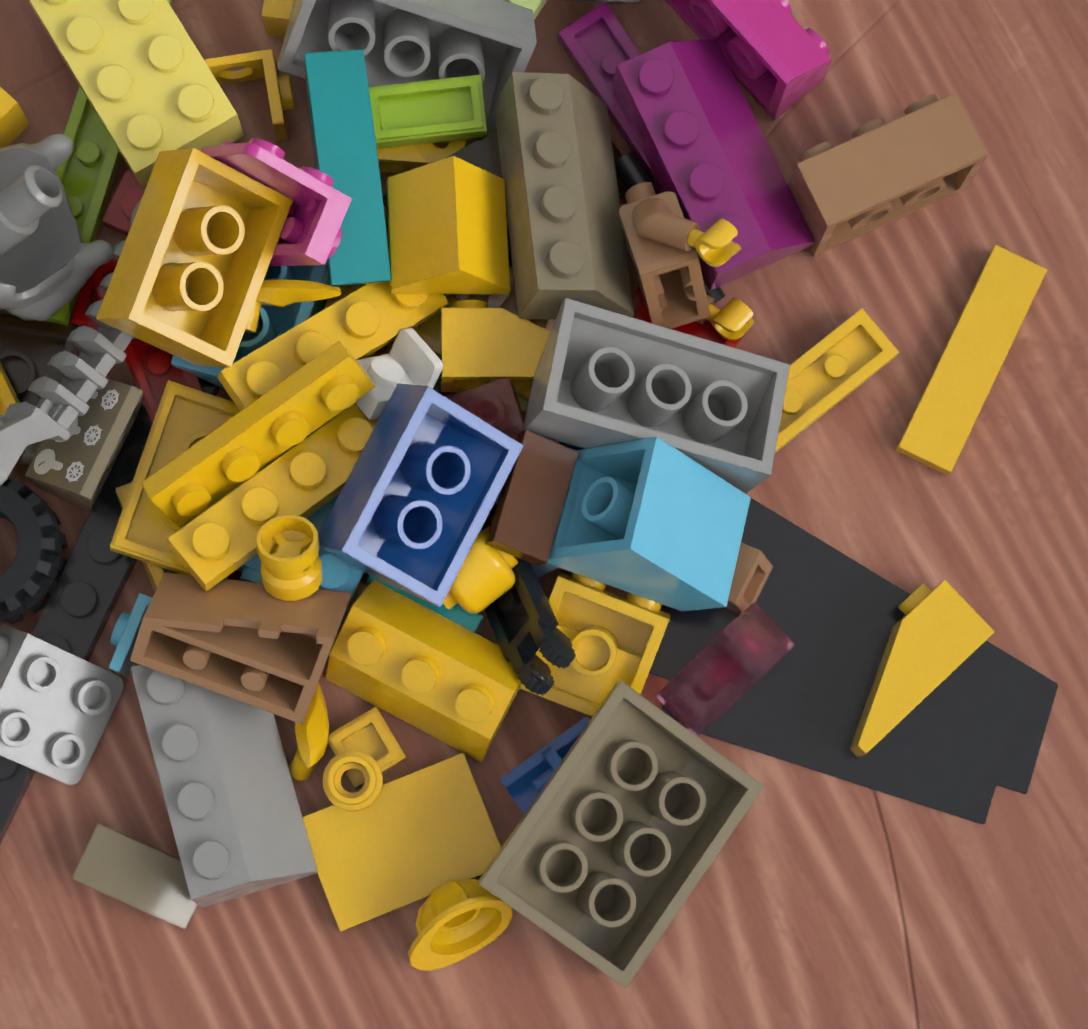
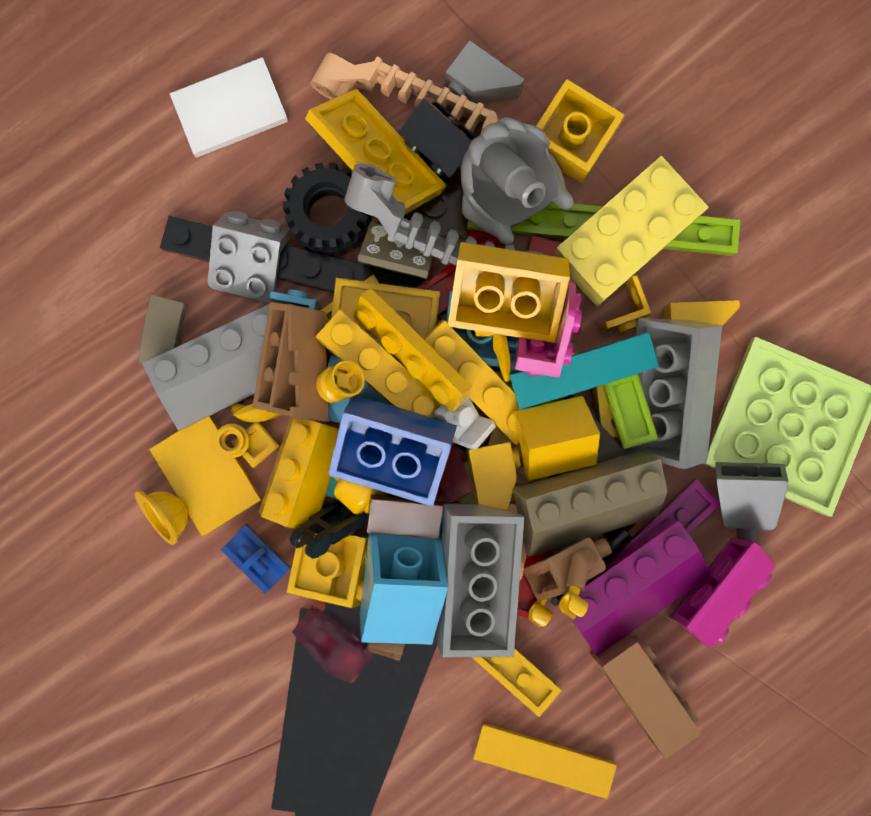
camera: 85 degrees right, 5 degrees up
dark tan slope [477,680,764,988] -> none
yellow slope [850,580,995,757] -> none

